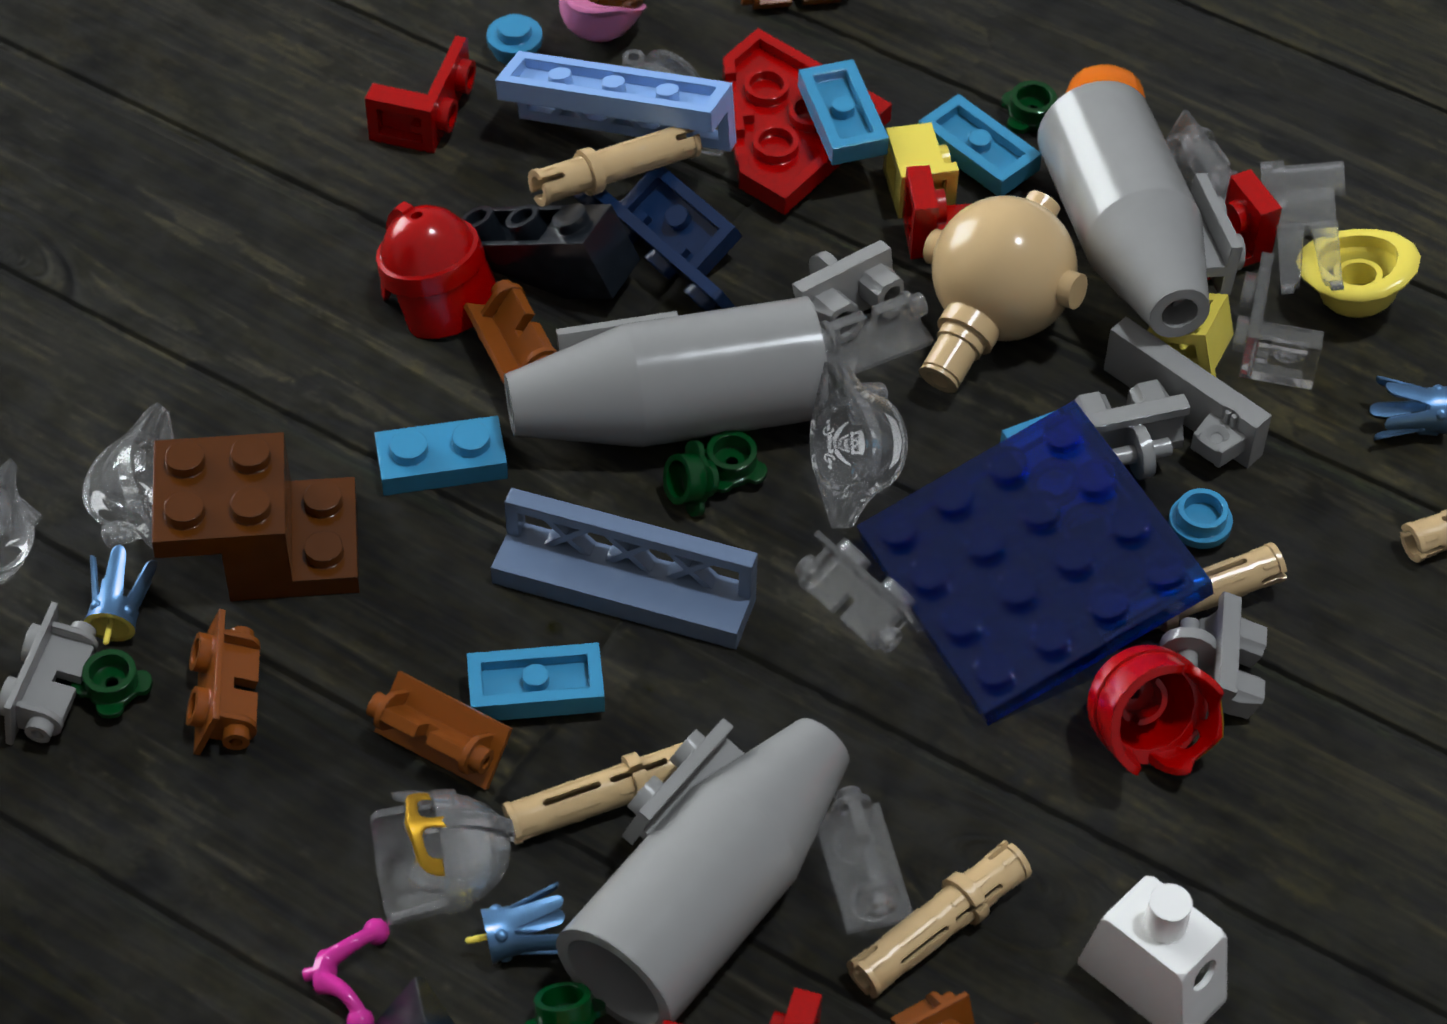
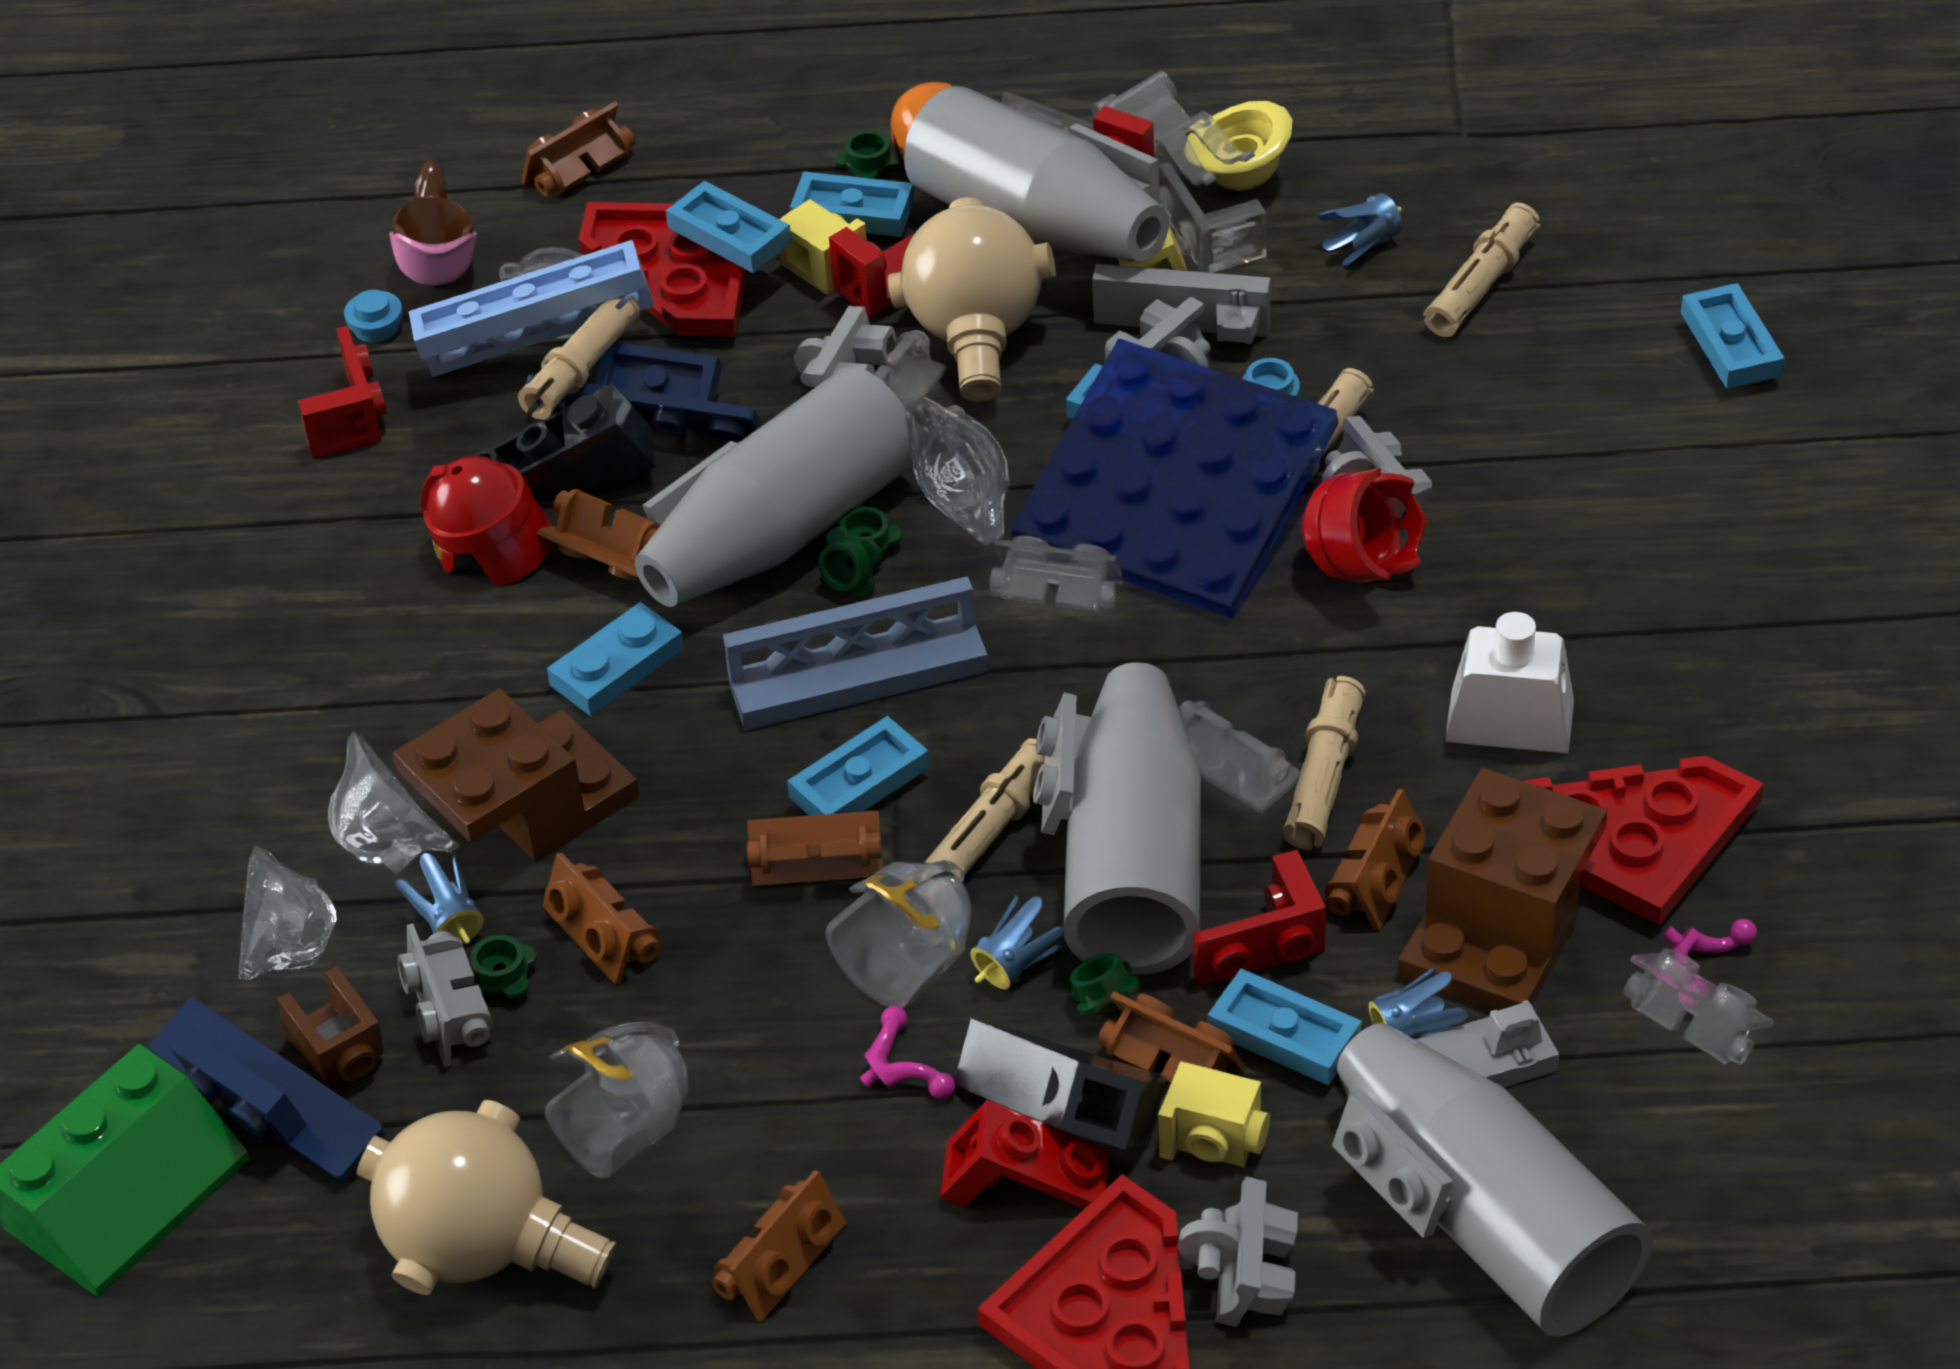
camera: 30 degrees left, 5 degrees down
none -> clear helmet [545,1022,688,1178]

